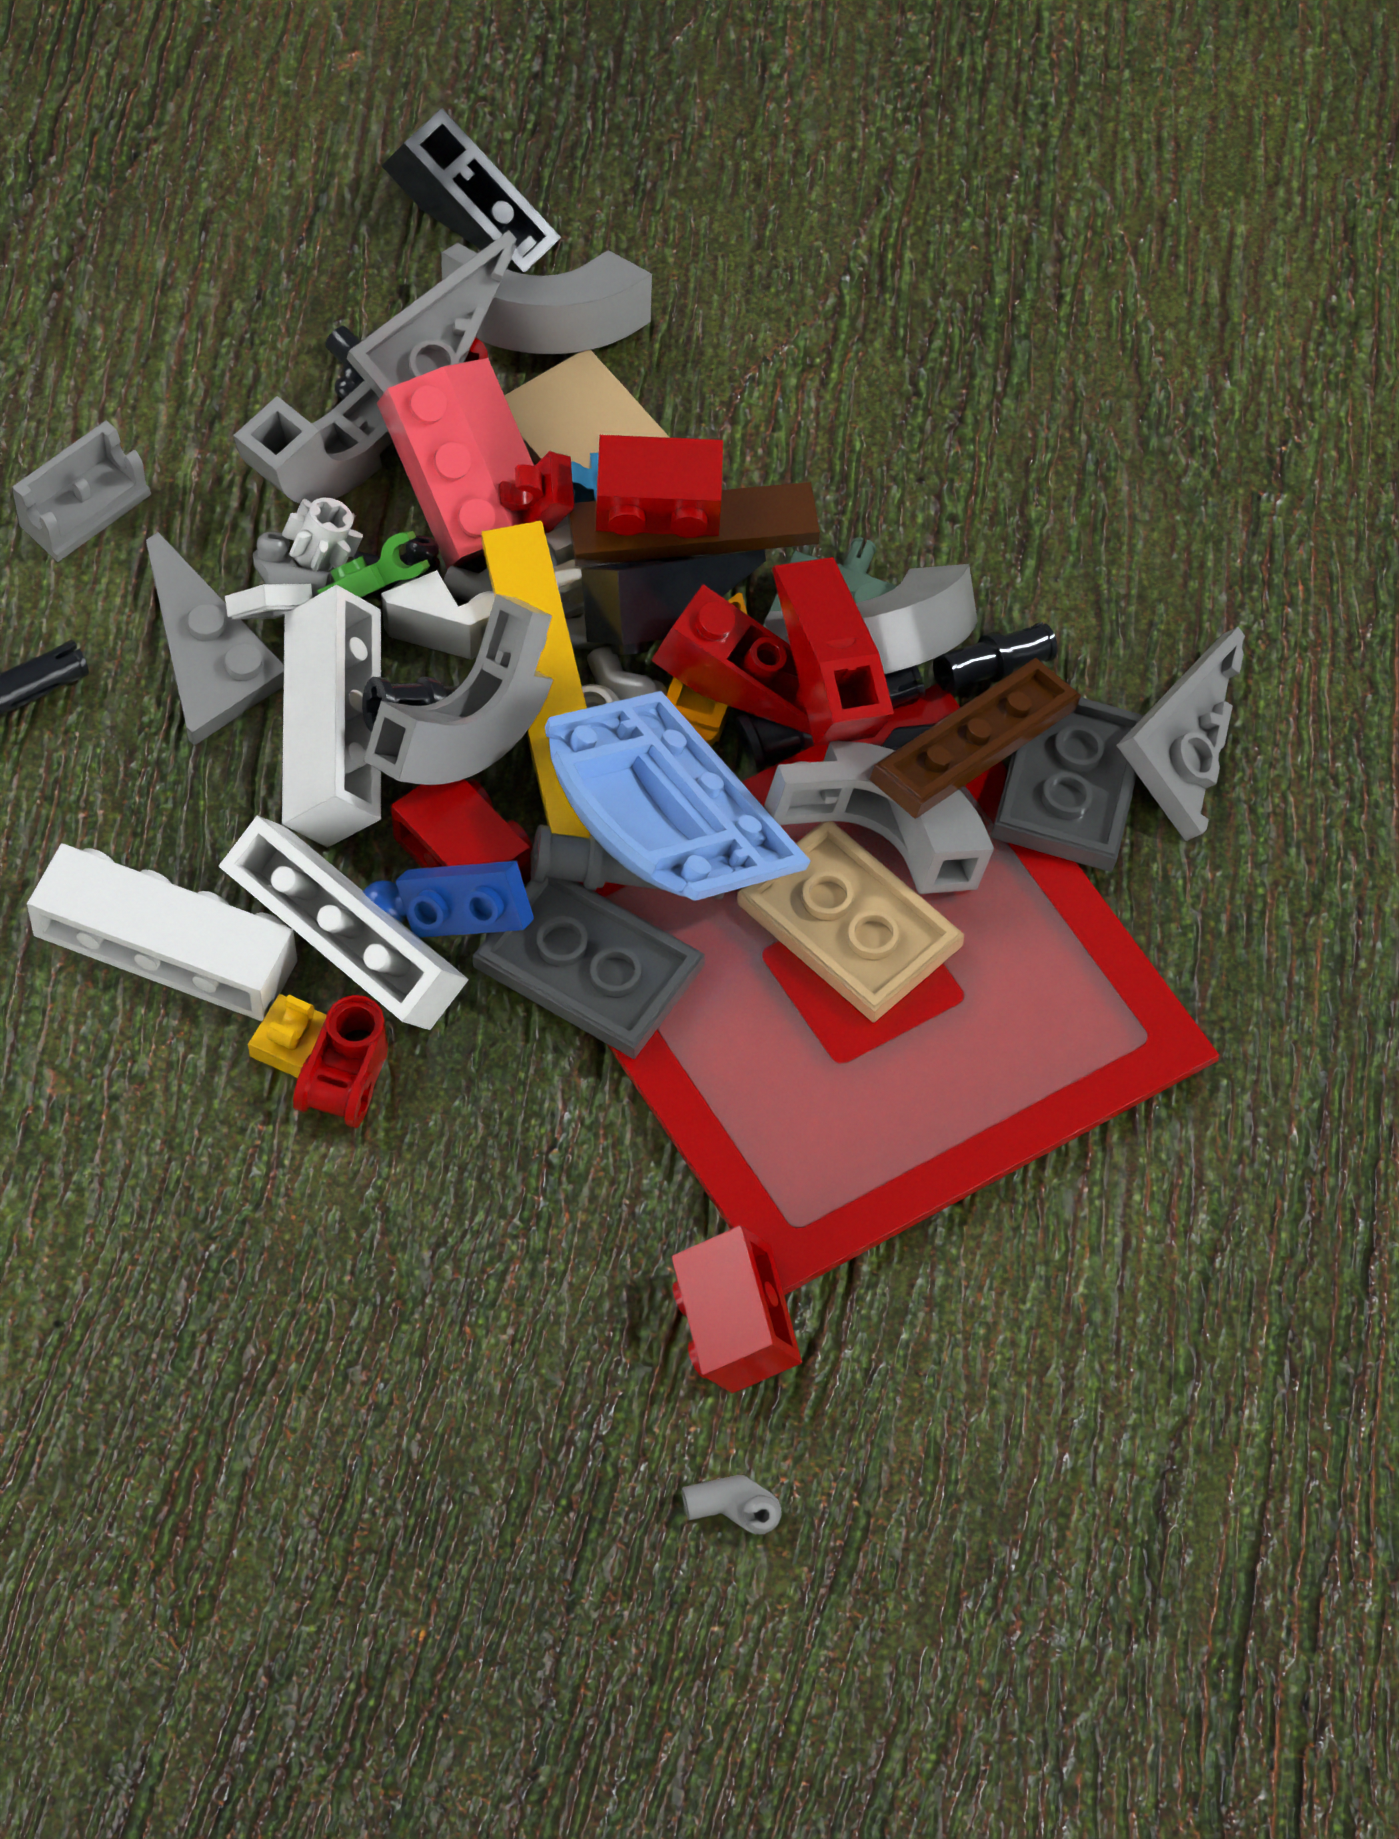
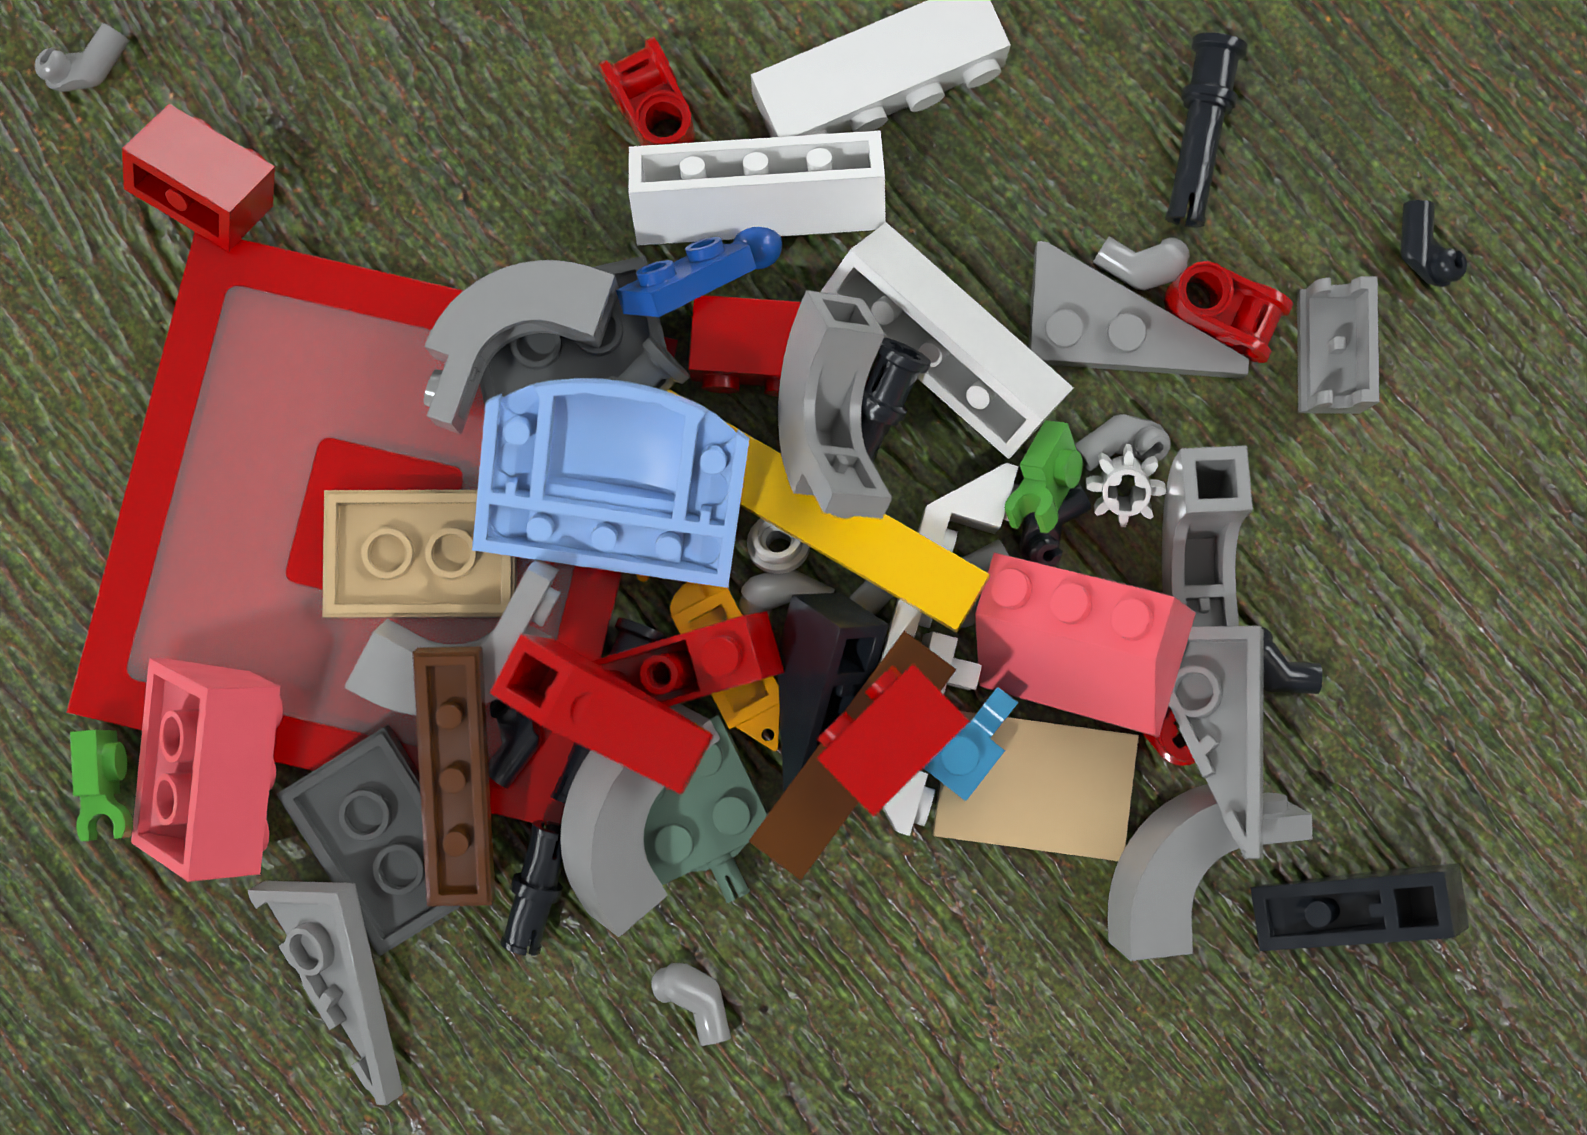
camera: 135 degrees right, 25 degrees up
white tile [225,584,313,620] -> none
yellow tile [248,994,327,1078] -> none
red tile [499,451,574,534] -> none
none -> bright green plate [70,730,133,842]
none -> coral slope [131,658,283,882]
none -> light grey arch [424,260,619,434]
none -> light grey arm [651,963,731,1046]
none -> light grey arm [1092,236,1189,290]
none -> red piece [1164,261,1294,363]

